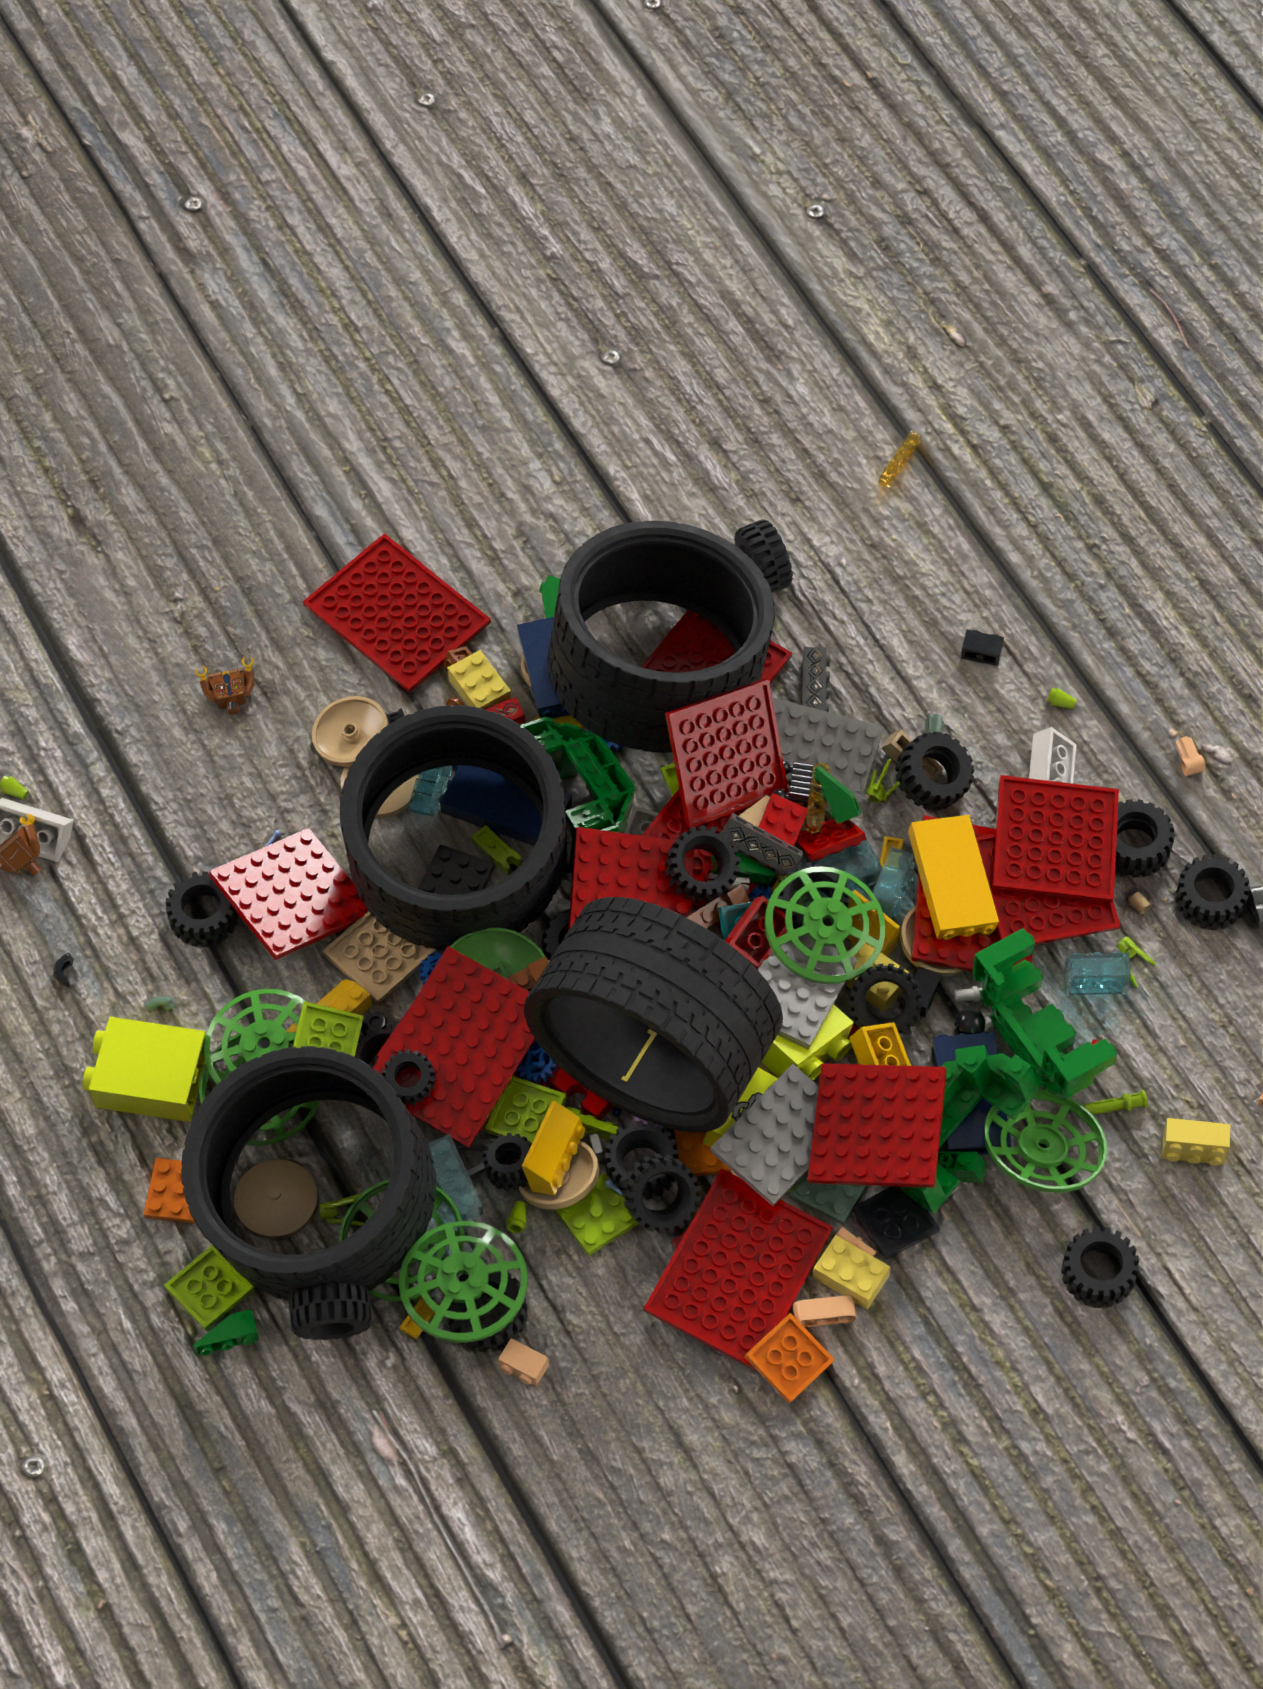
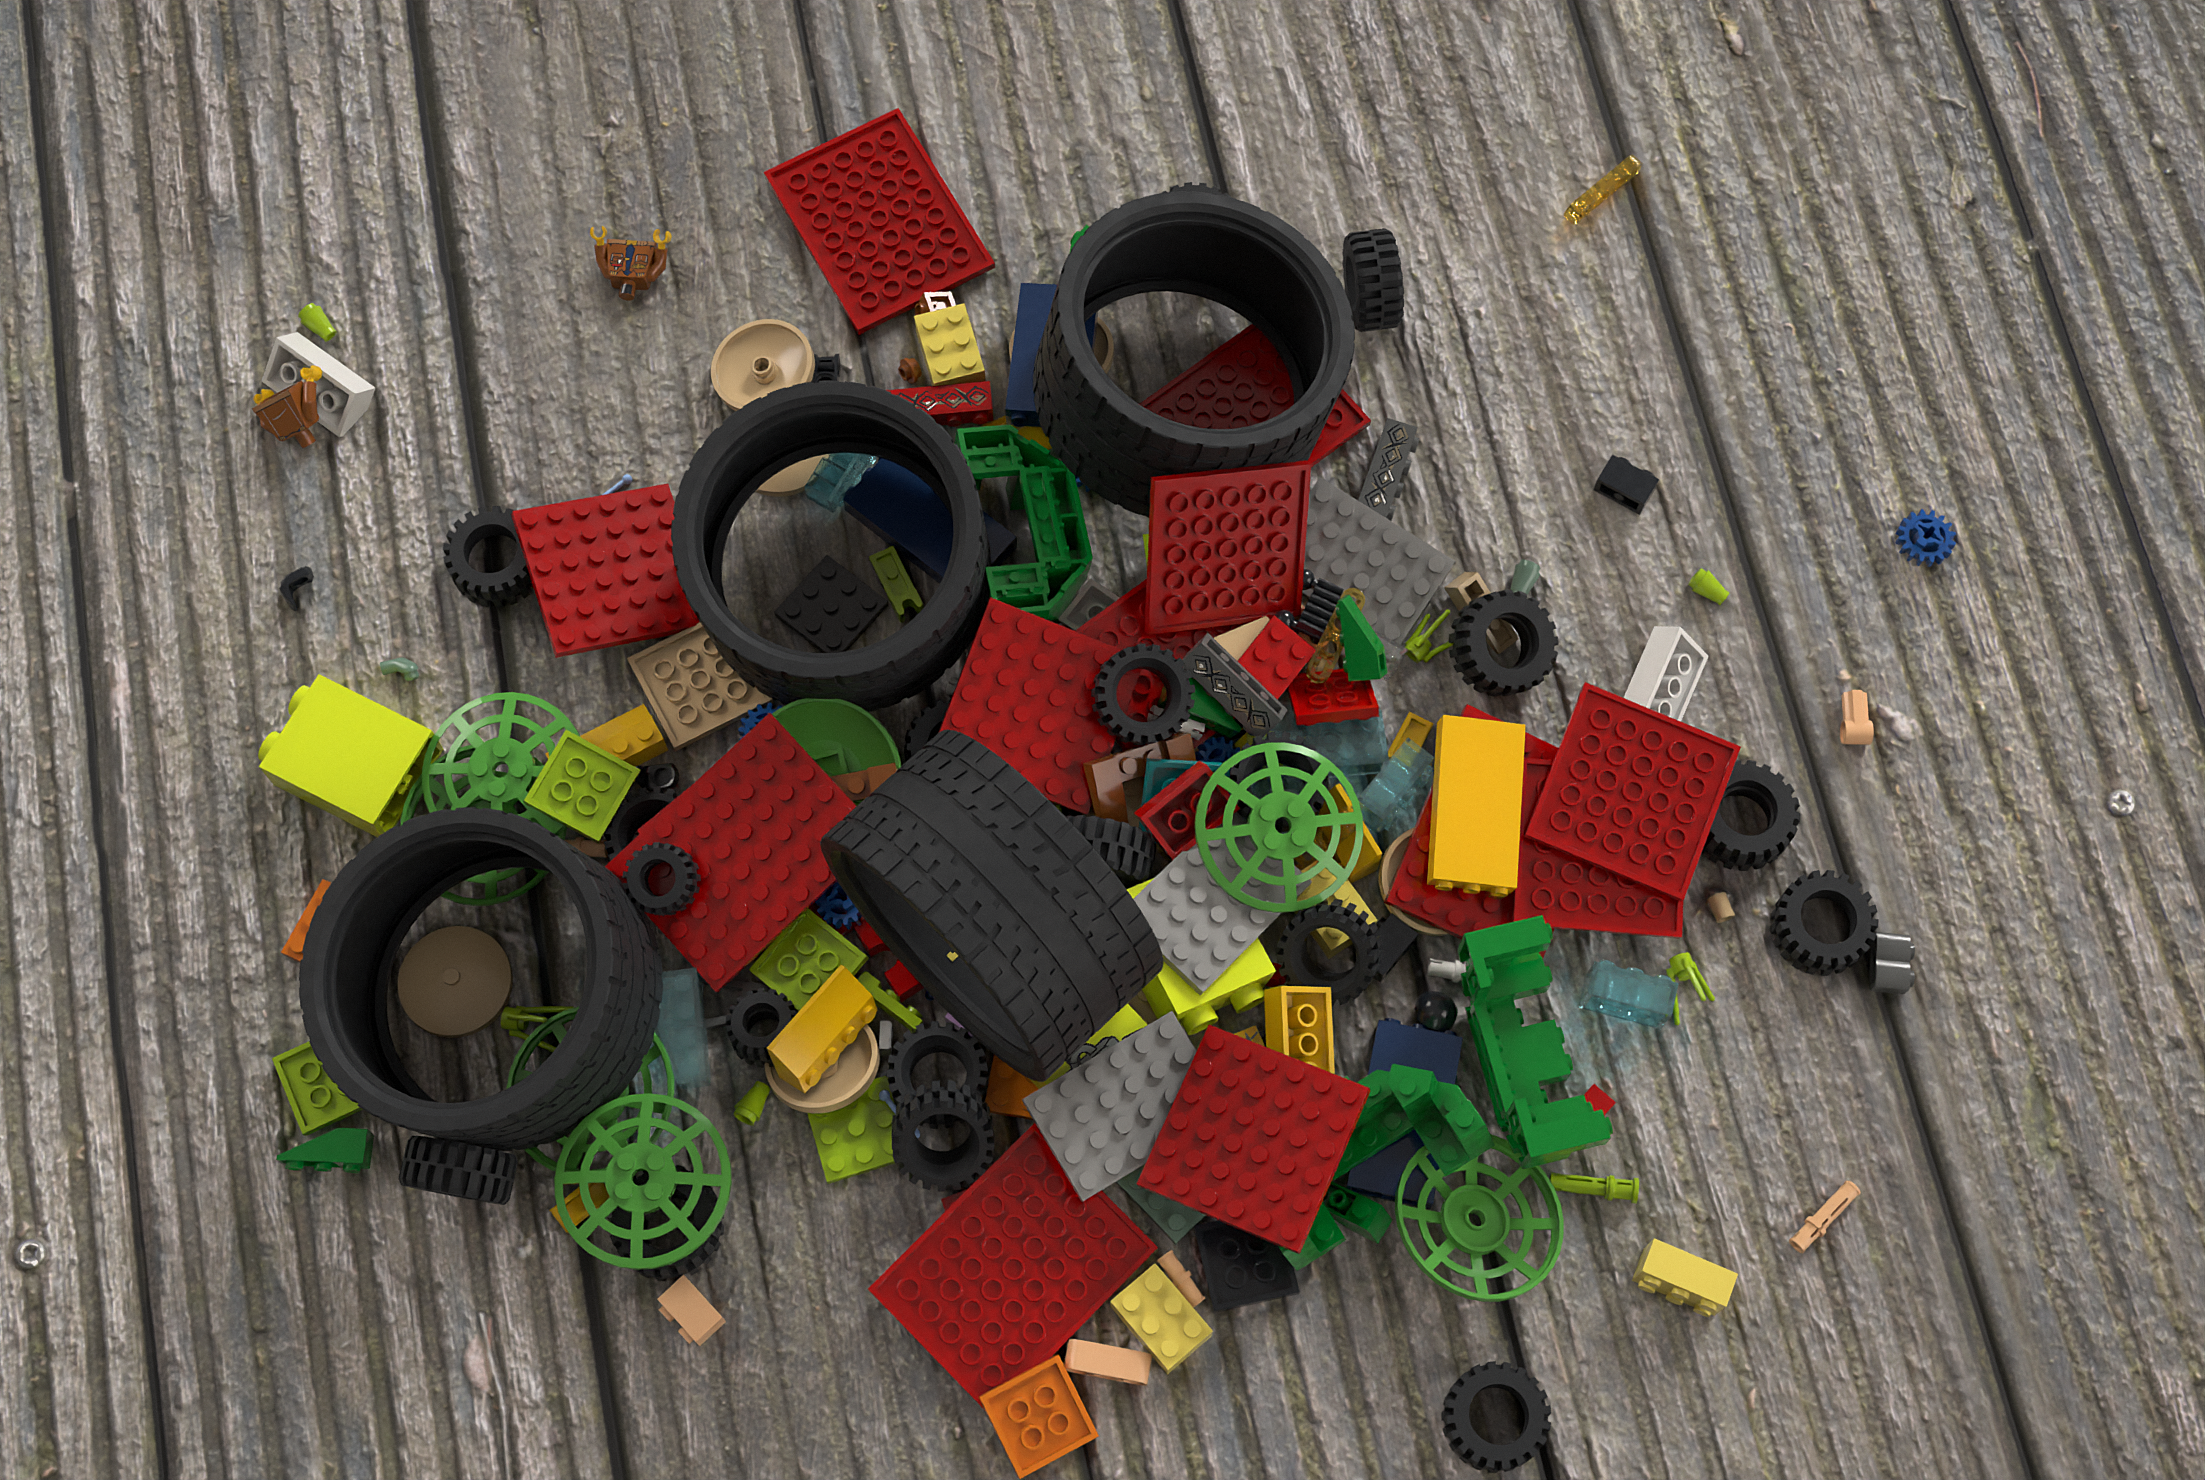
camera: 15 degrees right, 10 degrees up
none -> blue gear [1895,509,1956,567]

